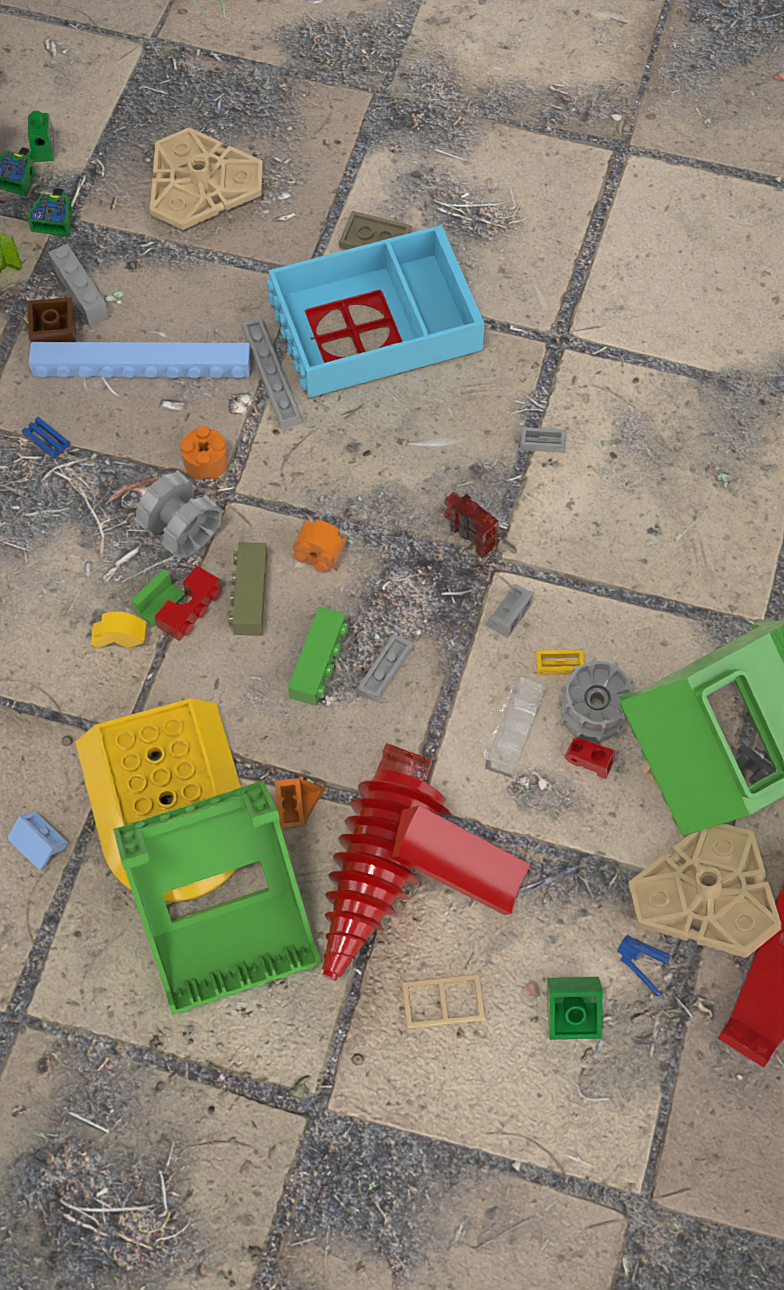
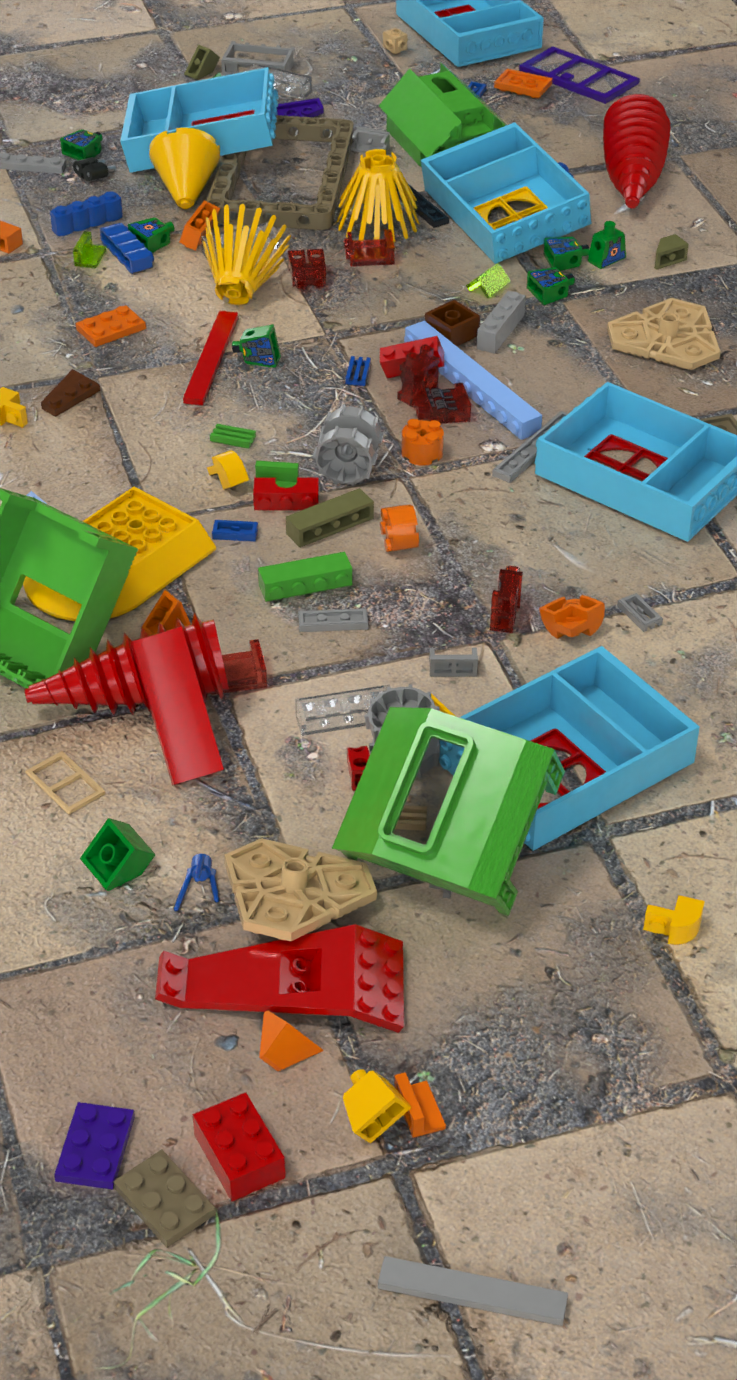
camera: 55 degrees right, 20 degrees down
none -> bright green tile [210,424,256,448]
none -> blue tile [212,520,258,542]
none -> red arch [380,336,444,378]
none -> clear red hips [397,344,440,407]
none -> clear red hips [412,383,471,423]
none -> medium azure panel [439,646,700,851]
none -> orange brick [539,595,605,639]
none -> olive slope [654,234,689,270]

